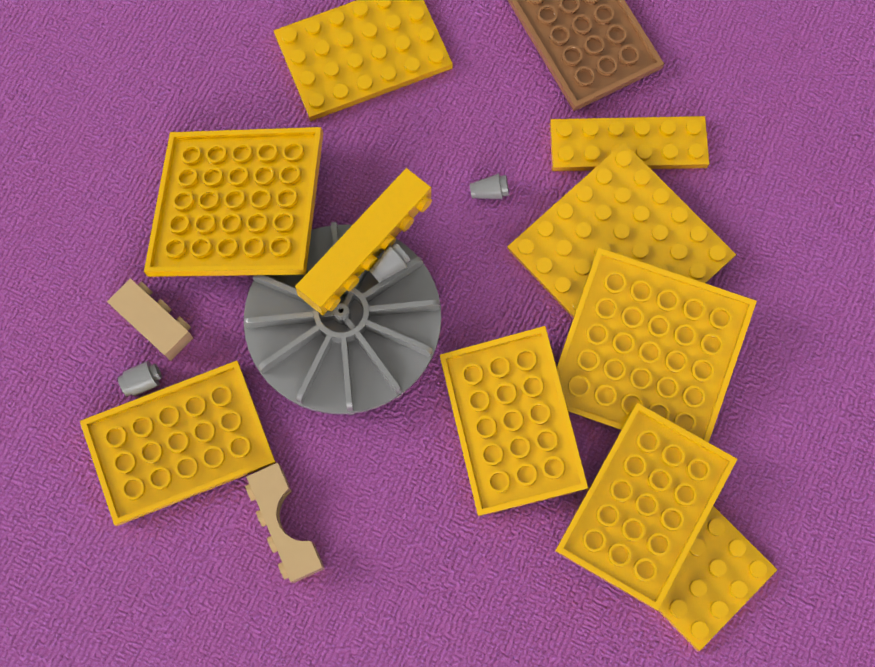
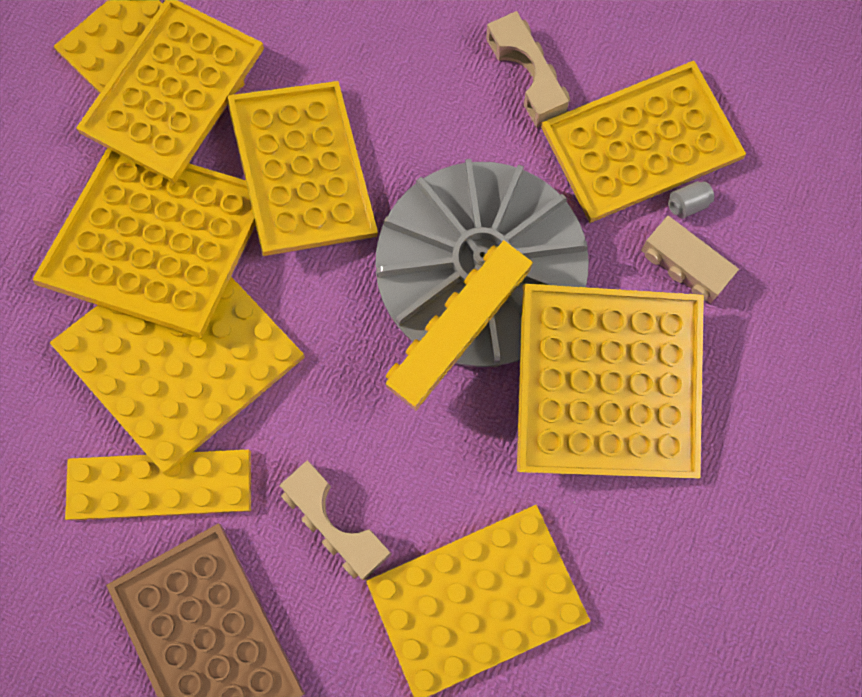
camera: 175 degrees left, 0 degrees up
light grey cone [369,243,411,283] -> none
light grey cone [470,173,509,199] -> none
none -> tan arch [279,460,392,580]

